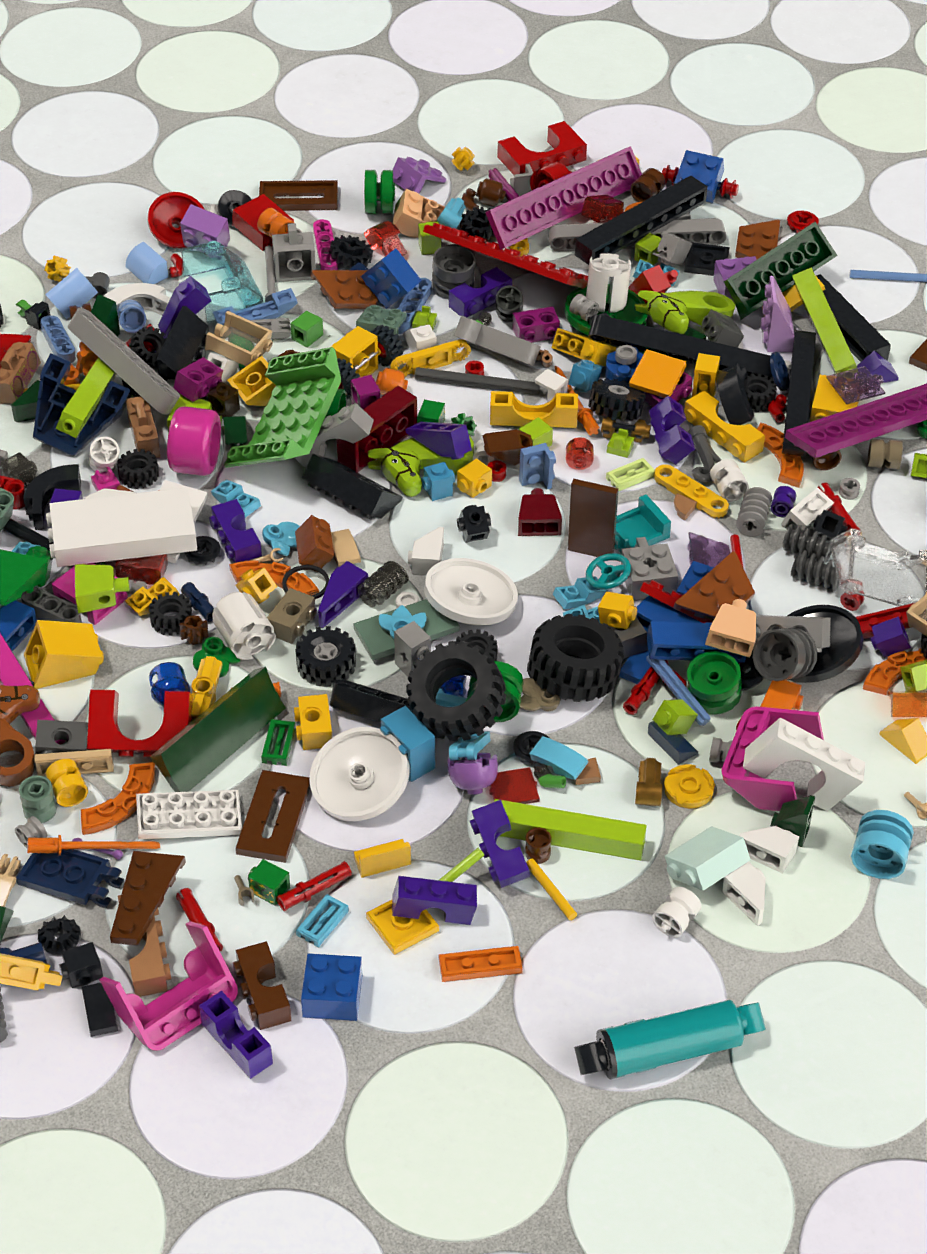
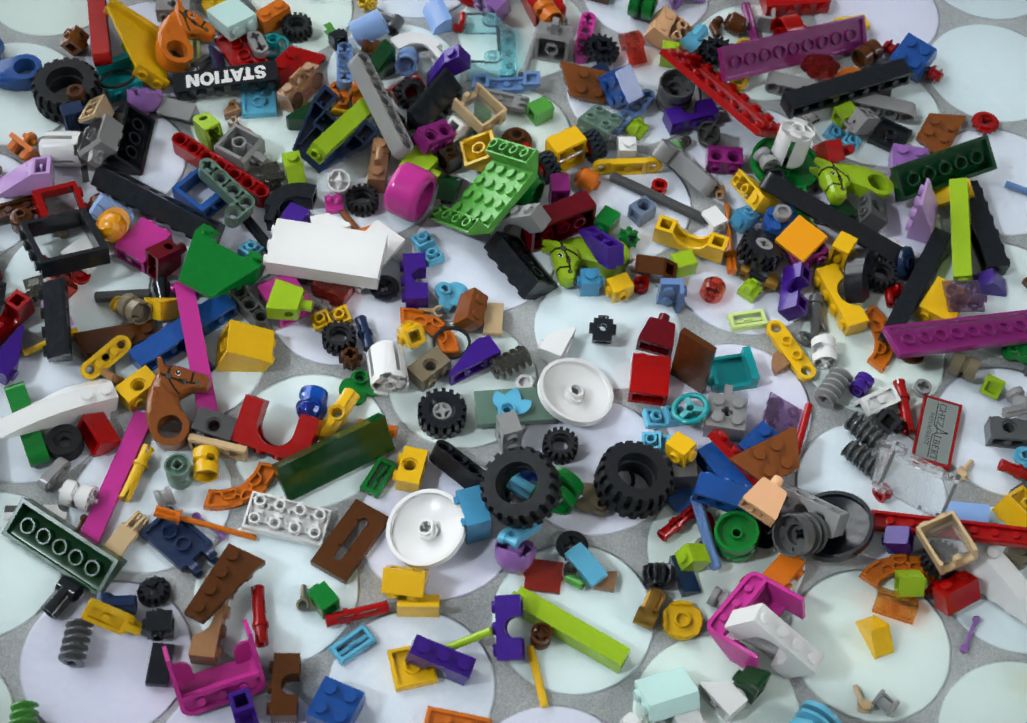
camera: 15 degrees right, 10 degrees up
none -> lime slope [281,150,307,184]
none -> yellow slope [381,565,429,601]
none -> sand blue brick [627,195,657,227]
none -> red brick [627,353,671,406]
none -> black gear [642,562,677,590]
none -> light grey tile [910,394,962,472]

